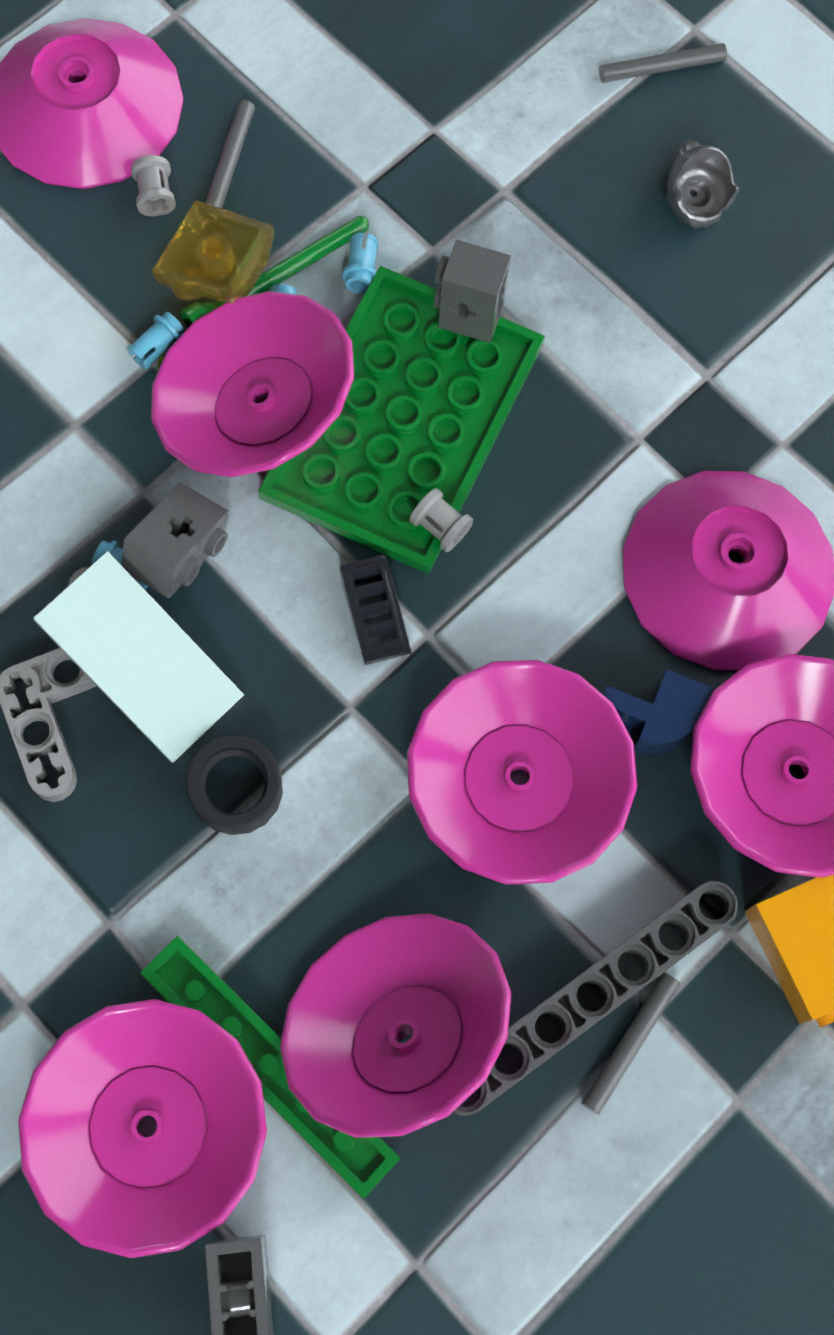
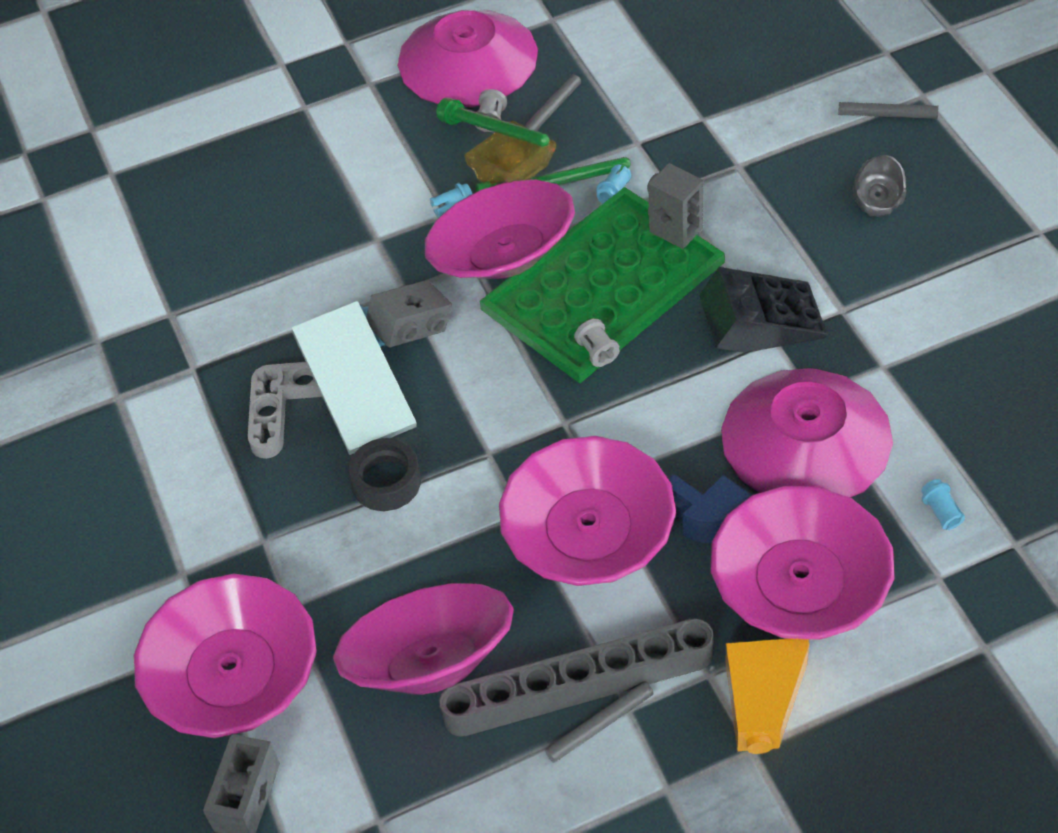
camera: 30 degrees right, 20 degrees down
green plate [140,936,401,1199] -> none
black slope [340,555,411,665] -> none
none -> green piece [436,97,550,147]
none -> black slope [699,267,828,353]

